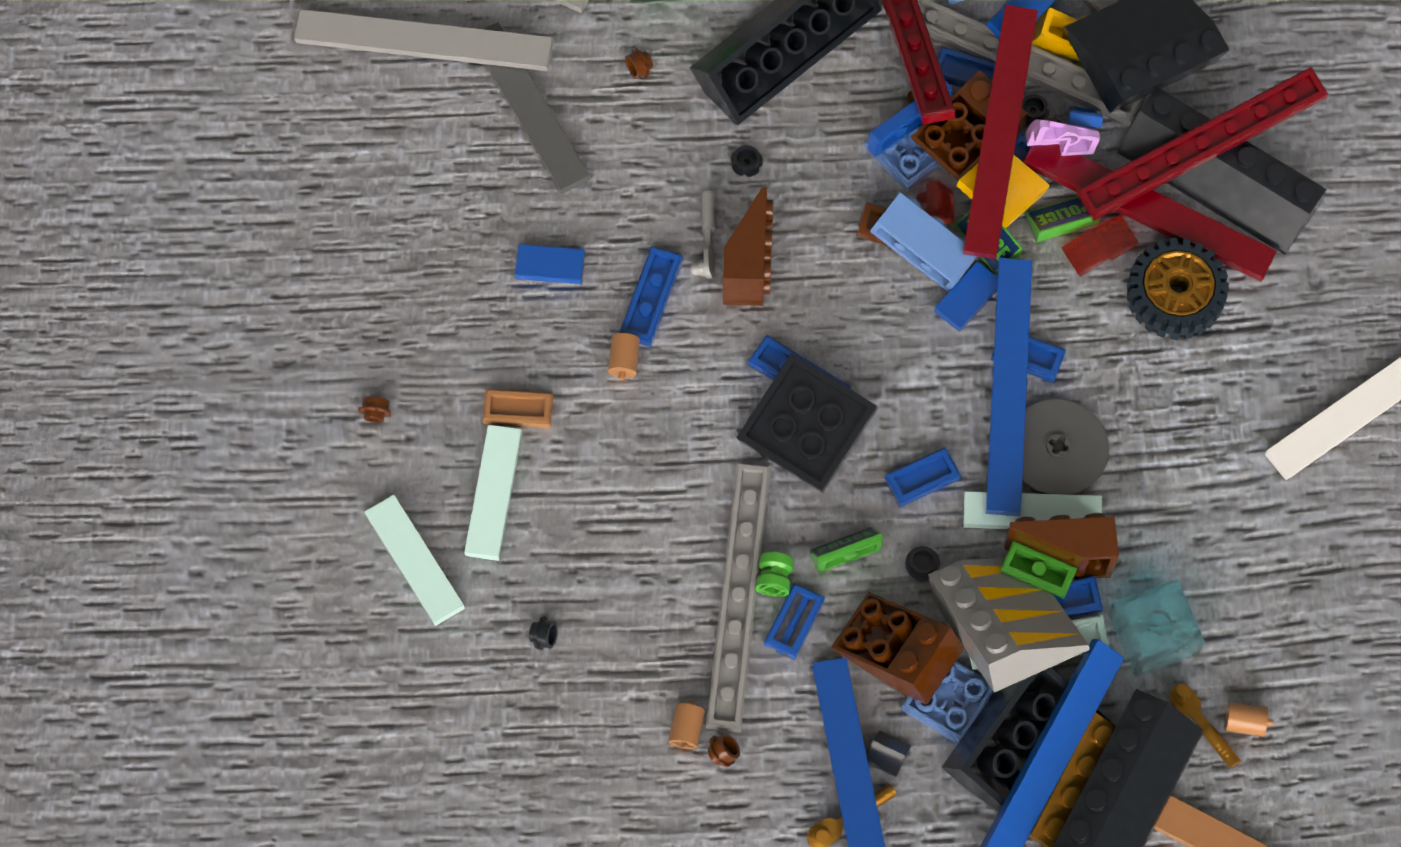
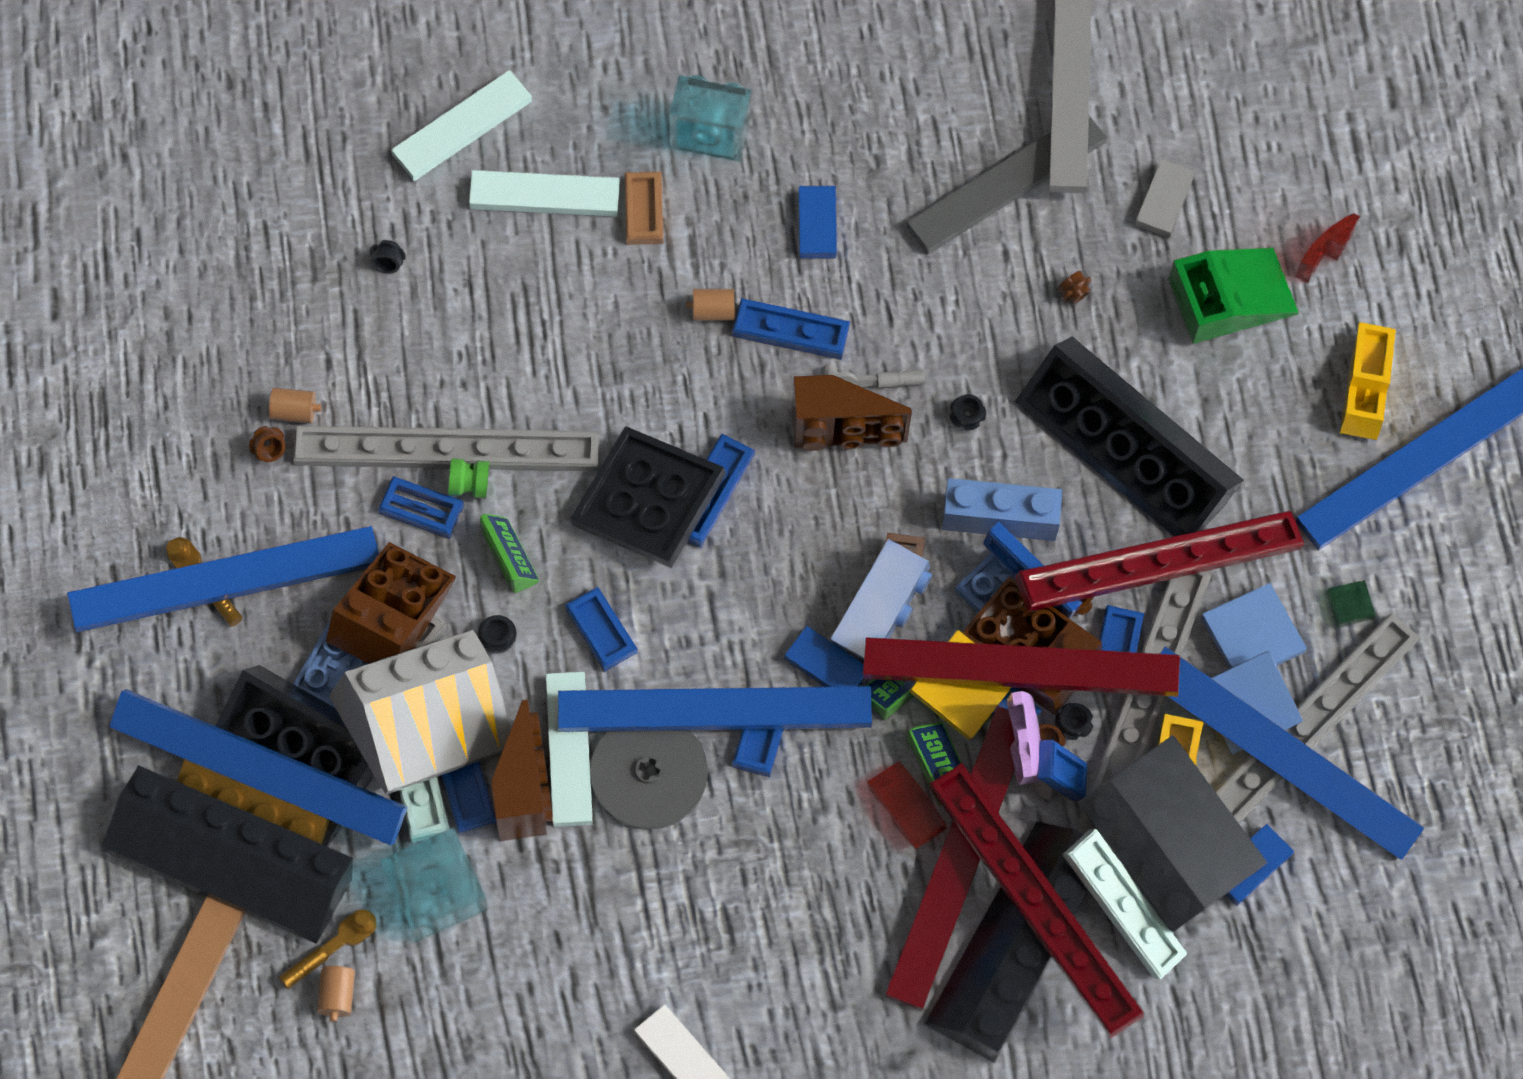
camera: 80 degrees right, 0 degrees up
reddish brown plate [358,397,391,423] -> none
black slope [867,731,912,777] -> none
clear red tile [916,180,954,224] -> none
bright green slope [1000,540,1077,599] -> none
wheel [1127,238,1229,340] -> none
none -> clear light blue brick [669,75,752,162]
none -> medium blue brick [942,478,1062,541]
none -> light aqua tile [1062,829,1187,979]

